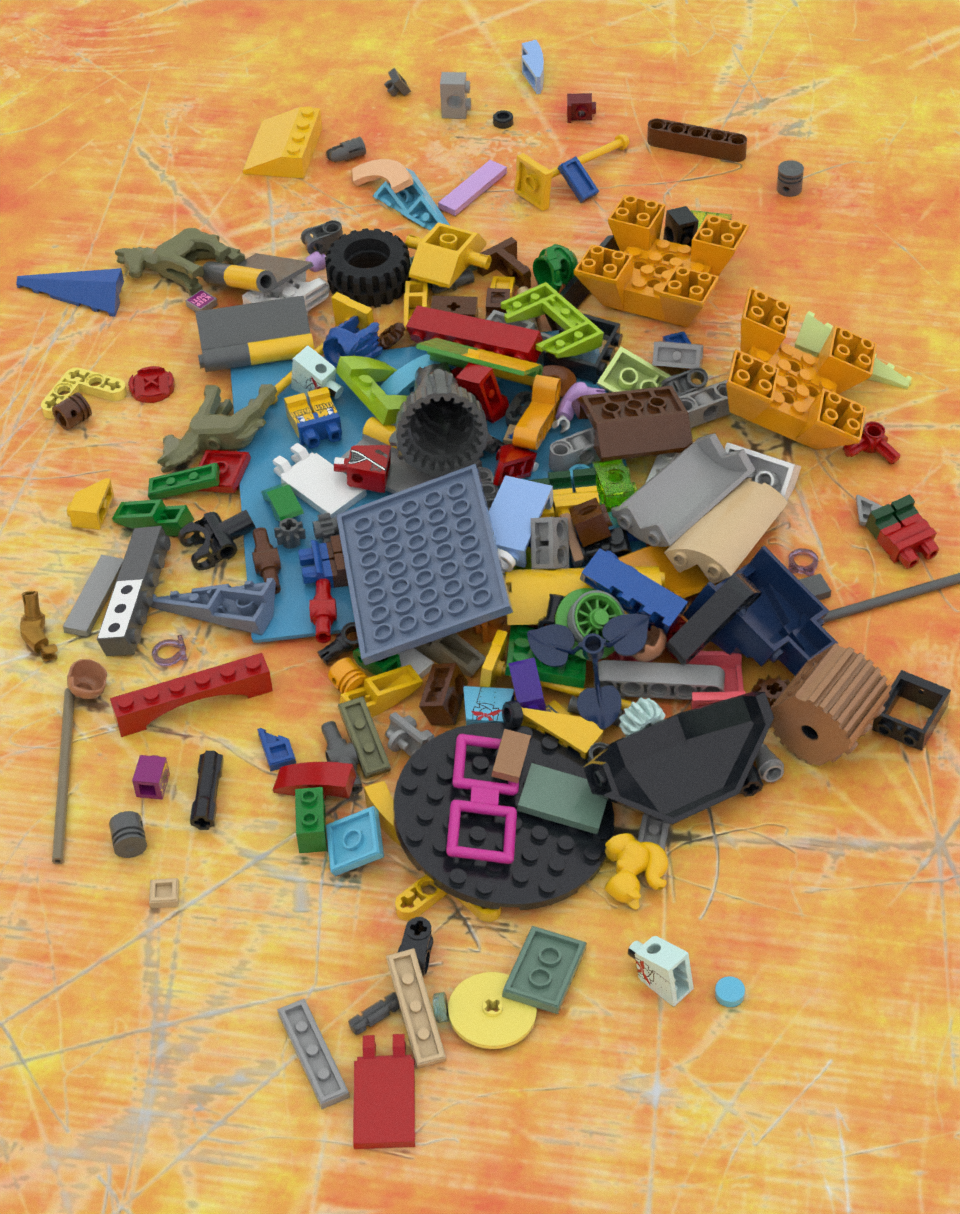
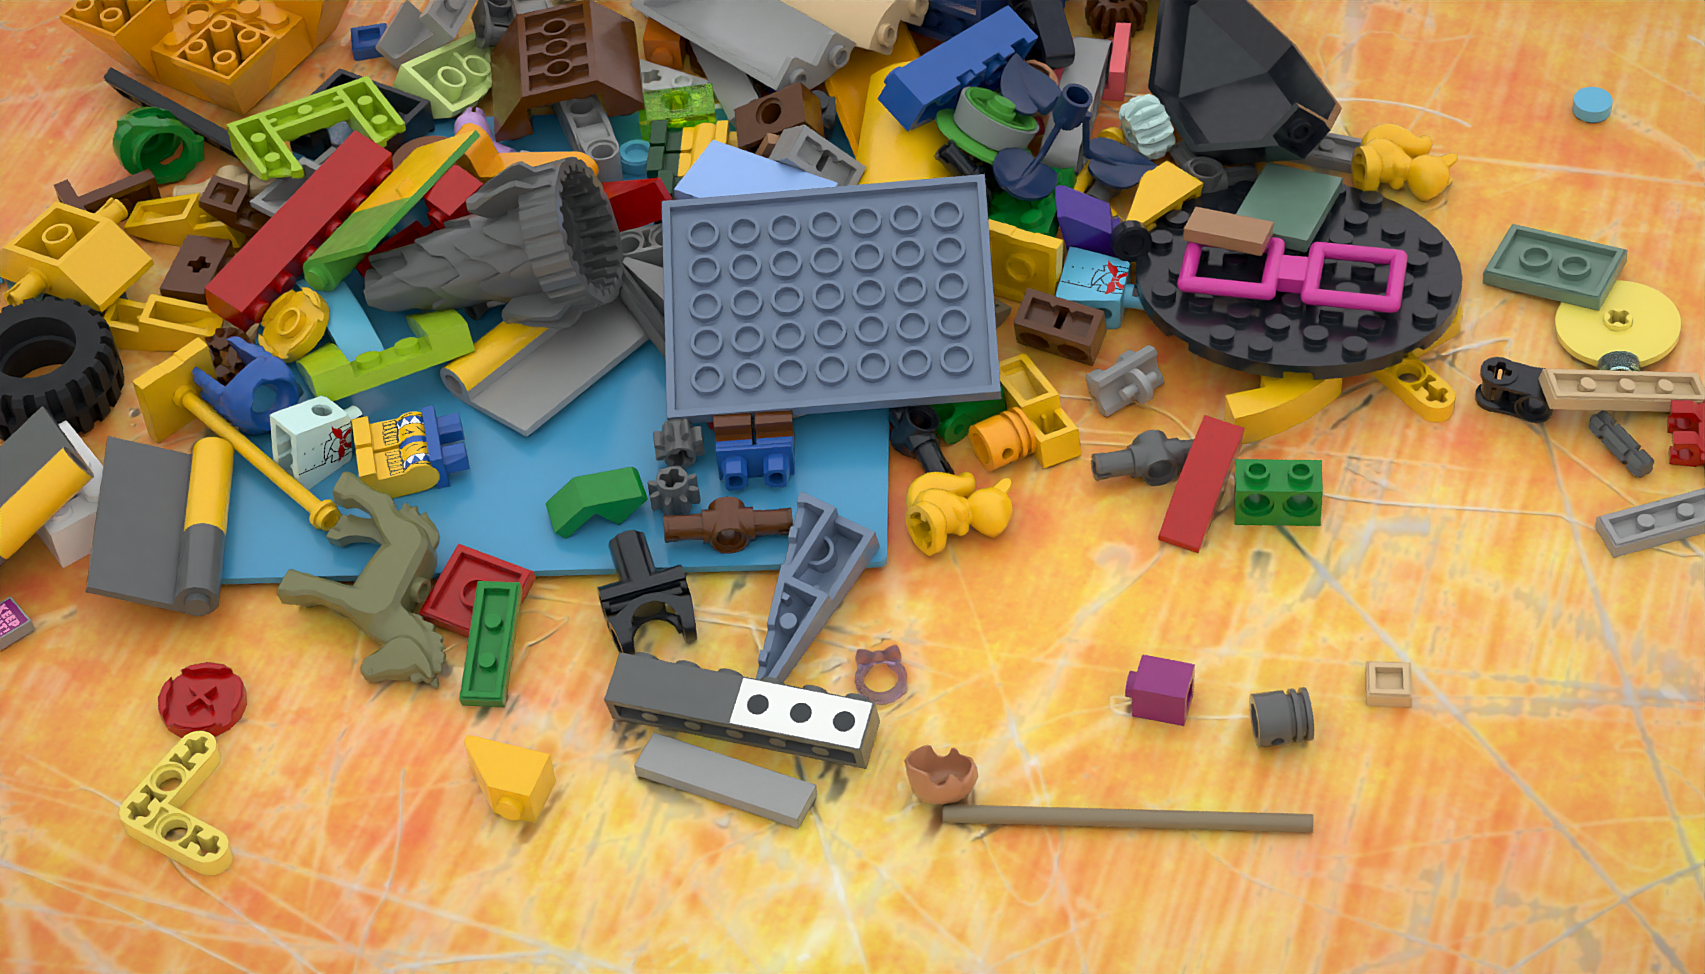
camera: 80 degrees left, 0 degrees up
pearl gold arm [20,591,58,661] -> none
reddish brown piece [52,392,92,431] -> none
red arch [110,653,273,737] -> none
green slope [112,499,194,536] -> none
black axle [190,751,224,830] -> none
blue tile [257,728,296,772] -> none
white tile [273,443,367,518] -> none
red pin [309,578,337,643] -> none
medium azure tile [326,806,384,876] -> none
red torso [334,445,391,493] -> none
olive tile [338,696,391,779] -> none
light aqua torso [628,936,694,1007] -> none
none -> yellow tile [258,287,329,363]
none -> yellow animal [905,472,1013,556]

